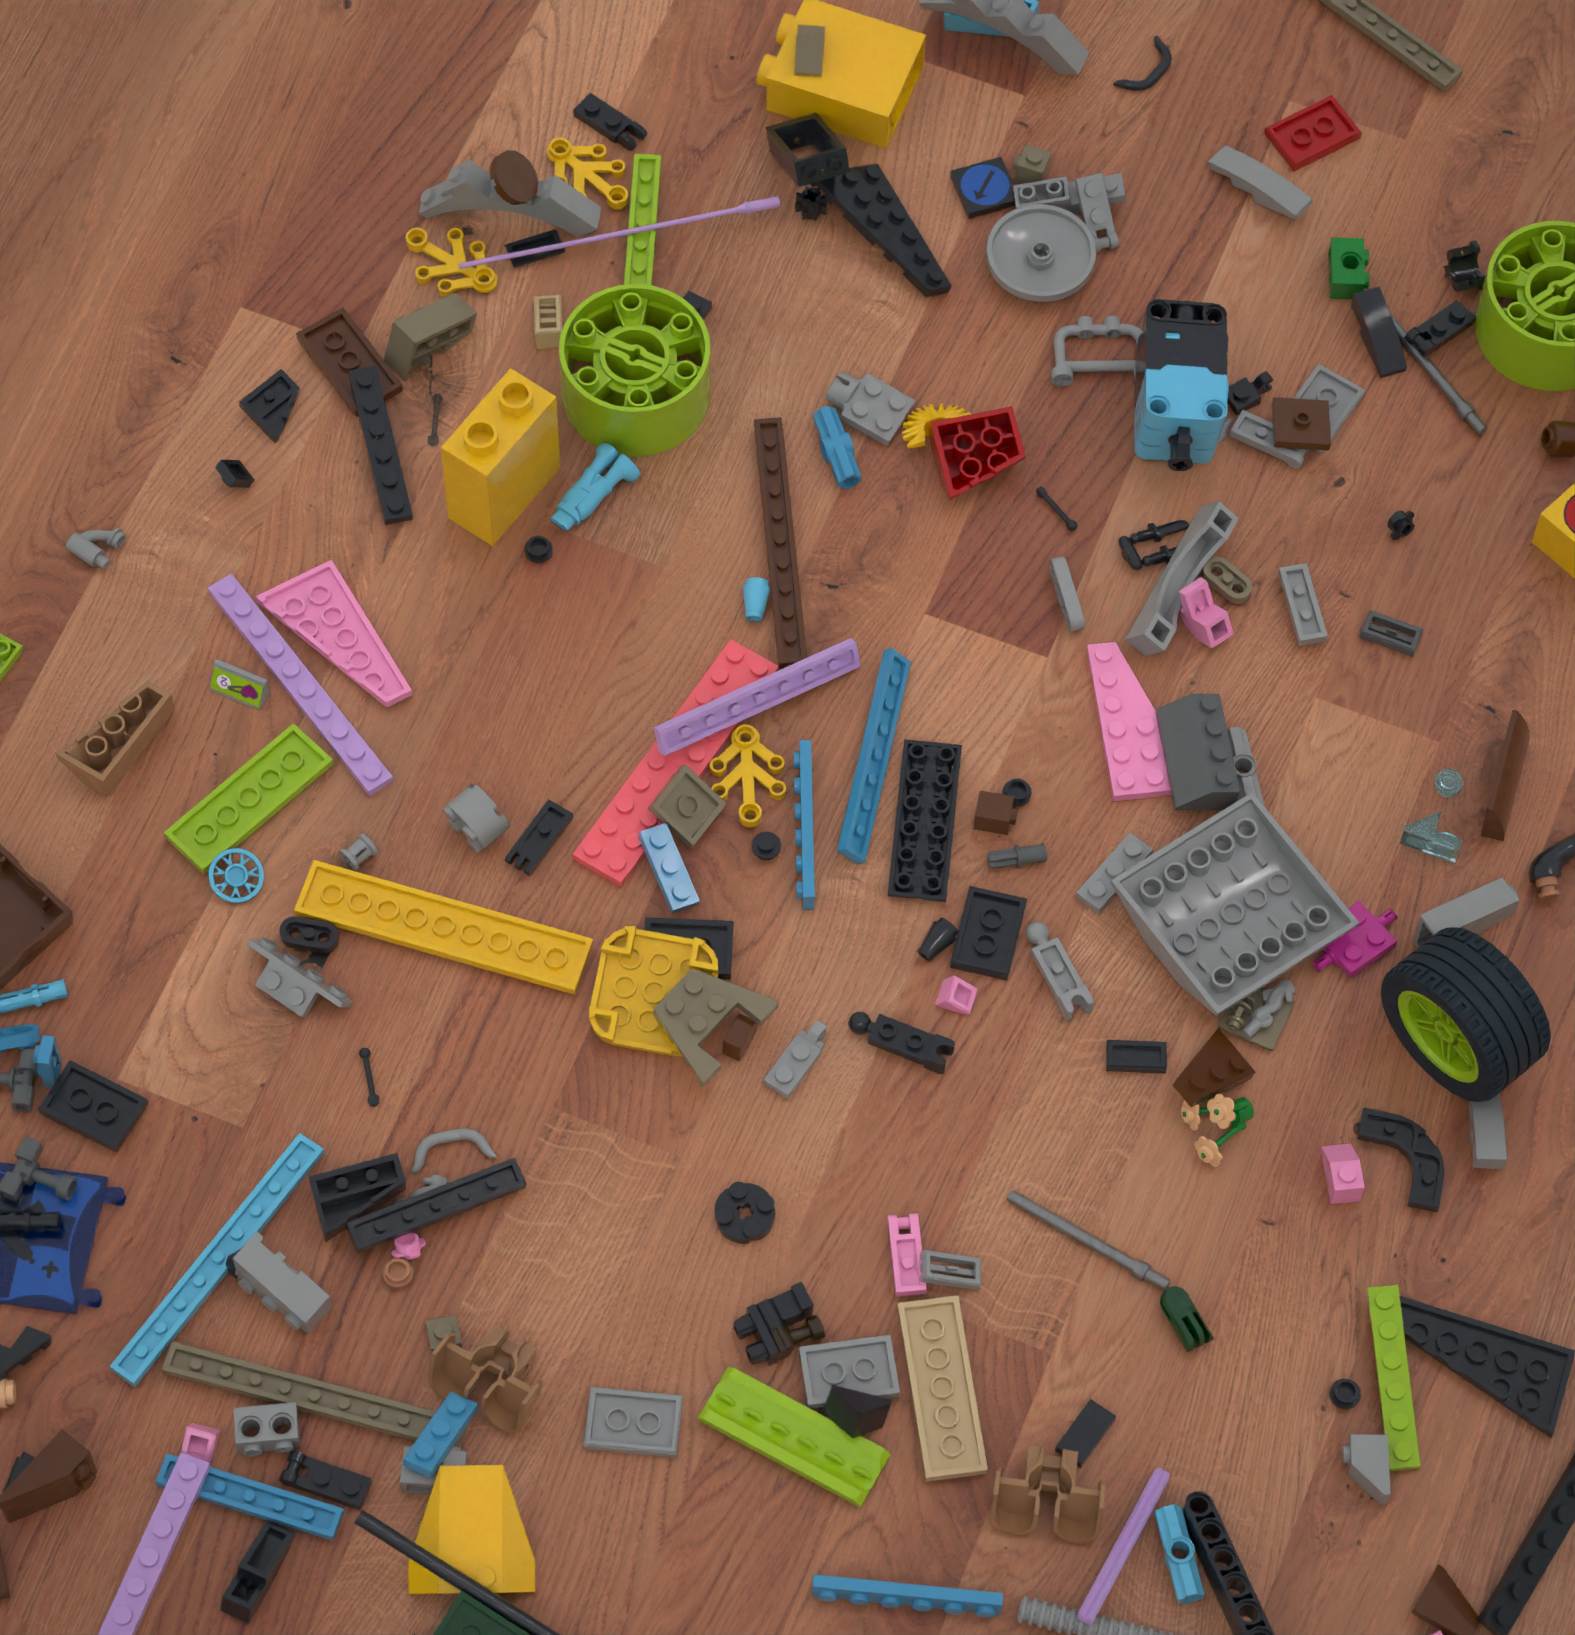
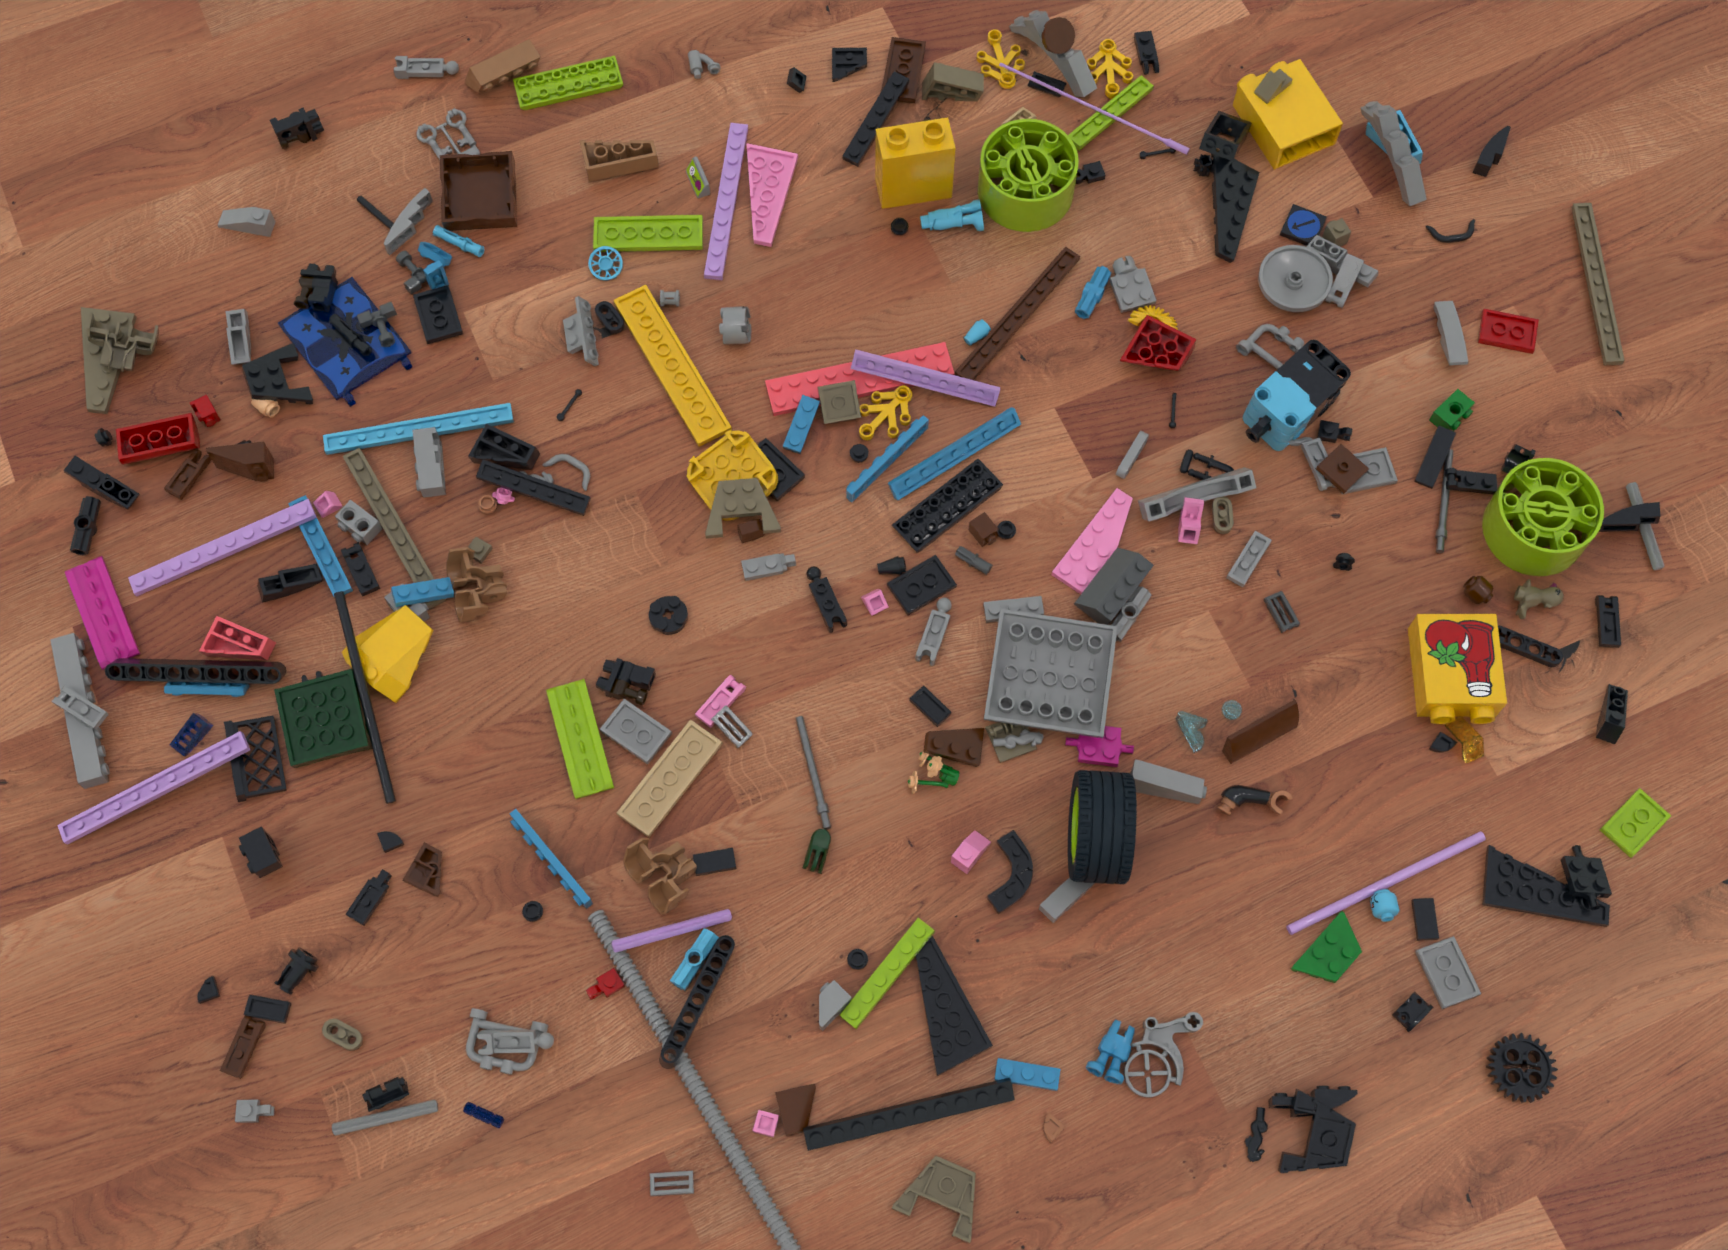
camera: 45 degrees right, 5 degrees up
black hinge [504,799,573,876] -> none
light grey tile [583,1387,683,1458] -> none
black slope [823,1385,892,1438] -> none
none -> black hinge [1139,147,1176,159]

